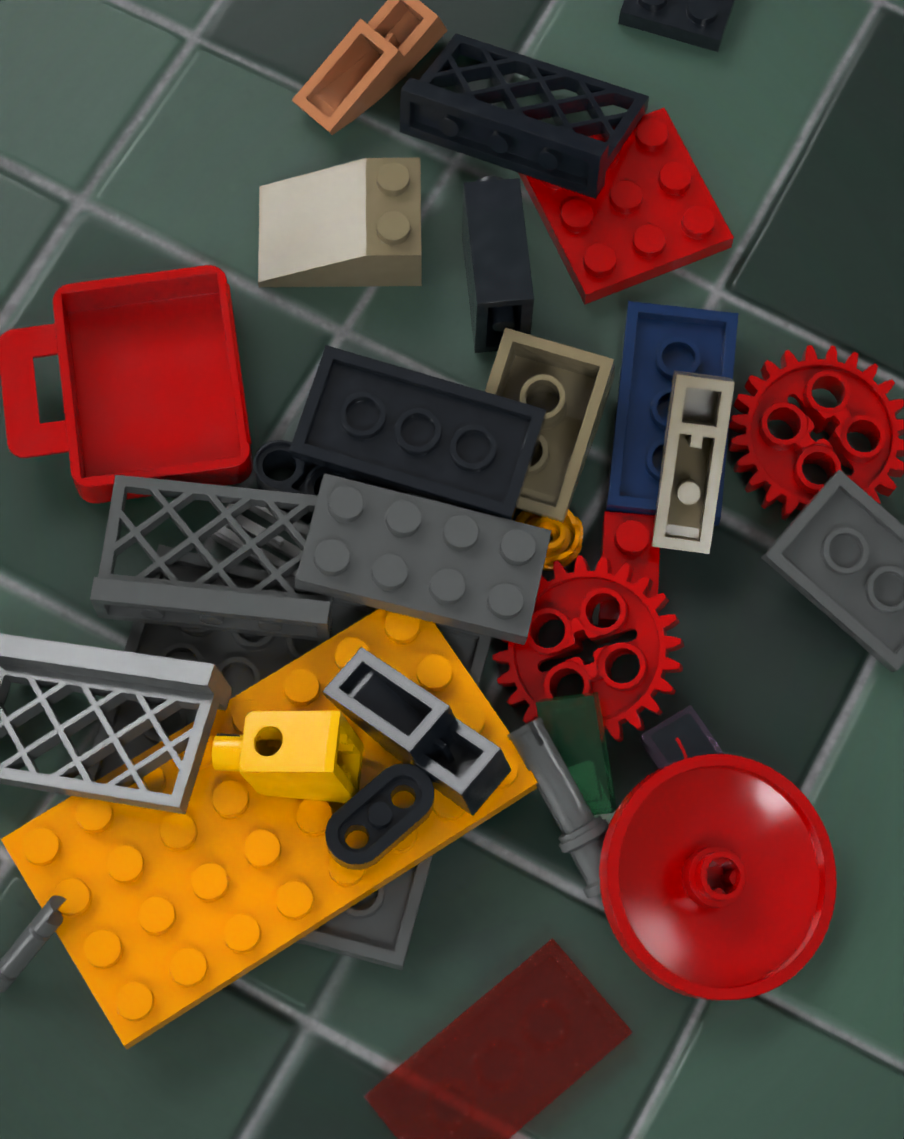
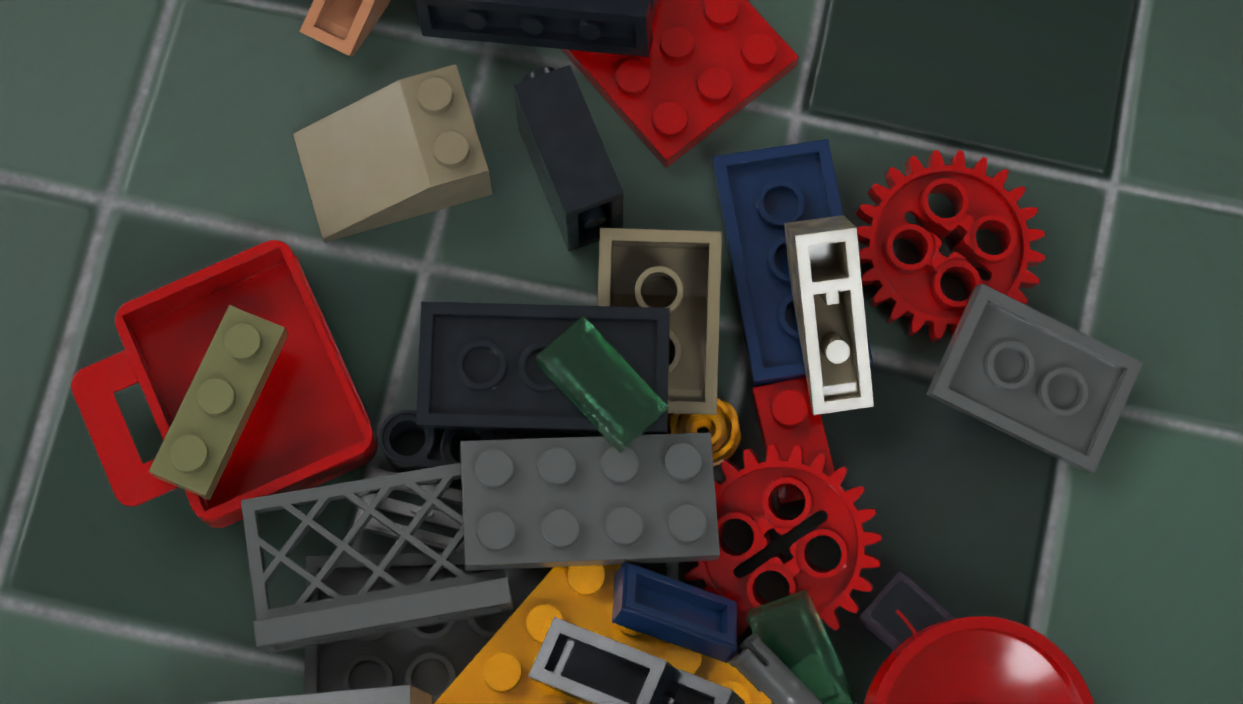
camera: 15 degrees left, 5 degrees up
none -> olive plate [149,305,289,500]
none -> clear green tile [535,316,669,453]
none -> dark blue tile [612,561,737,663]

